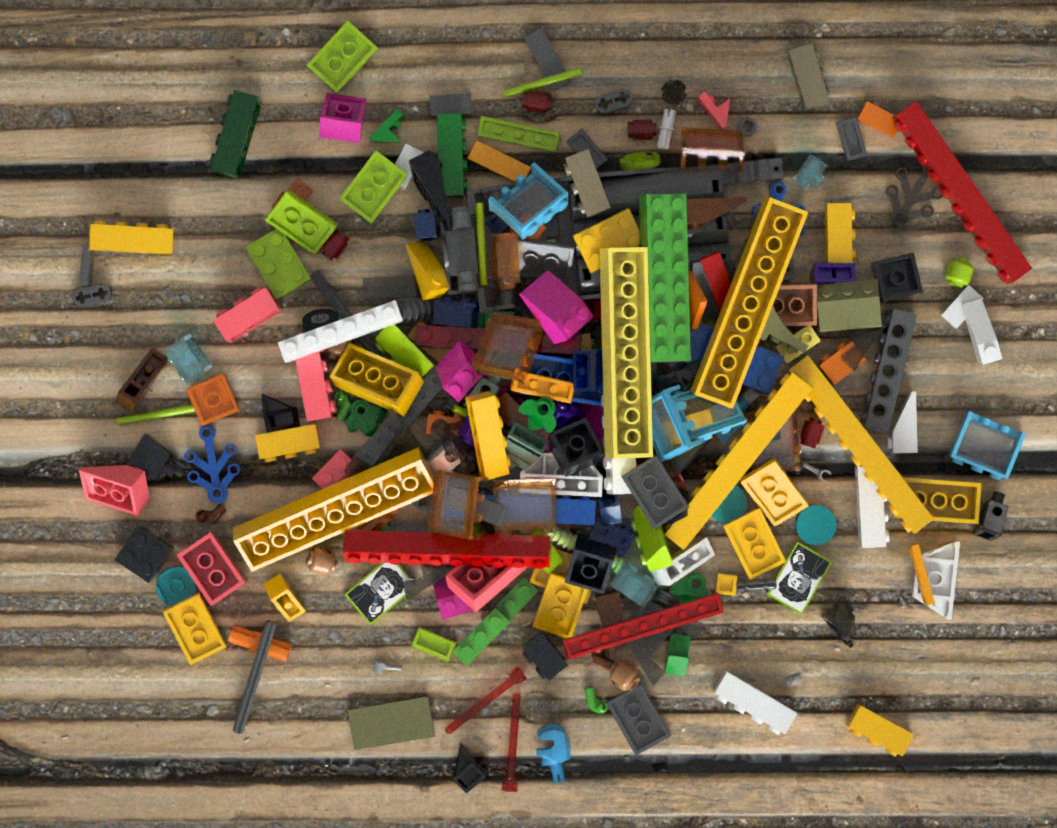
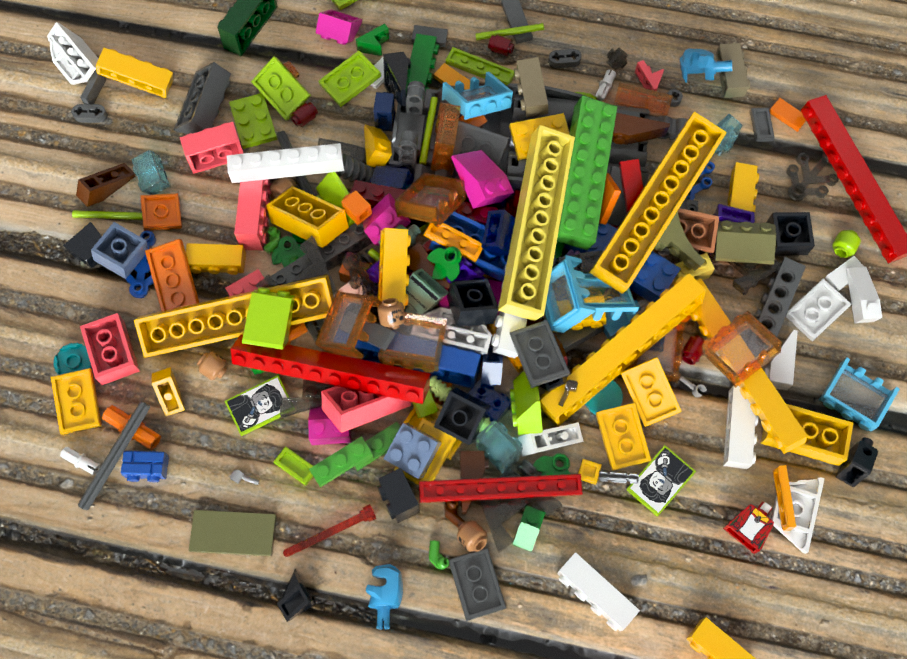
camera: 10 degrees right, 20 degrees down
coral slope [79,465,150,516] -> none
black brick [115,525,174,583] -> none
reddish brown arm [196,503,227,524] -> none
black slope [262,394,300,433] -> none
clear red piece [501,693,521,792] -> none
dark red brick [628,119,657,140] -> none
teal tile [796,505,837,545] -> none
orange brick [817,340,866,385] -> none
black wedge [821,600,855,648] -> none
none -> white wedge [47,22,99,85]
none -> white axle [60,447,101,476]
none -> sand blue brick [91,222,148,279]
none -> blue brick [121,451,169,482]
none -> orange tile [145,239,199,311]
none -> dark grey slope [174,62,231,134]
none -> lime slope [242,287,295,349]
none -> orange brick [341,190,372,225]
none -> medium nougat head [378,298,405,330]
none -> sand blue brick [383,423,442,479]
none -> clear smoke hand [558,380,578,407]
none -> dark azure piece [680,48,732,83]
none -> window [702,311,782,388]
none -> torso [723,502,774,554]
none -> white tile [786,278,852,342]

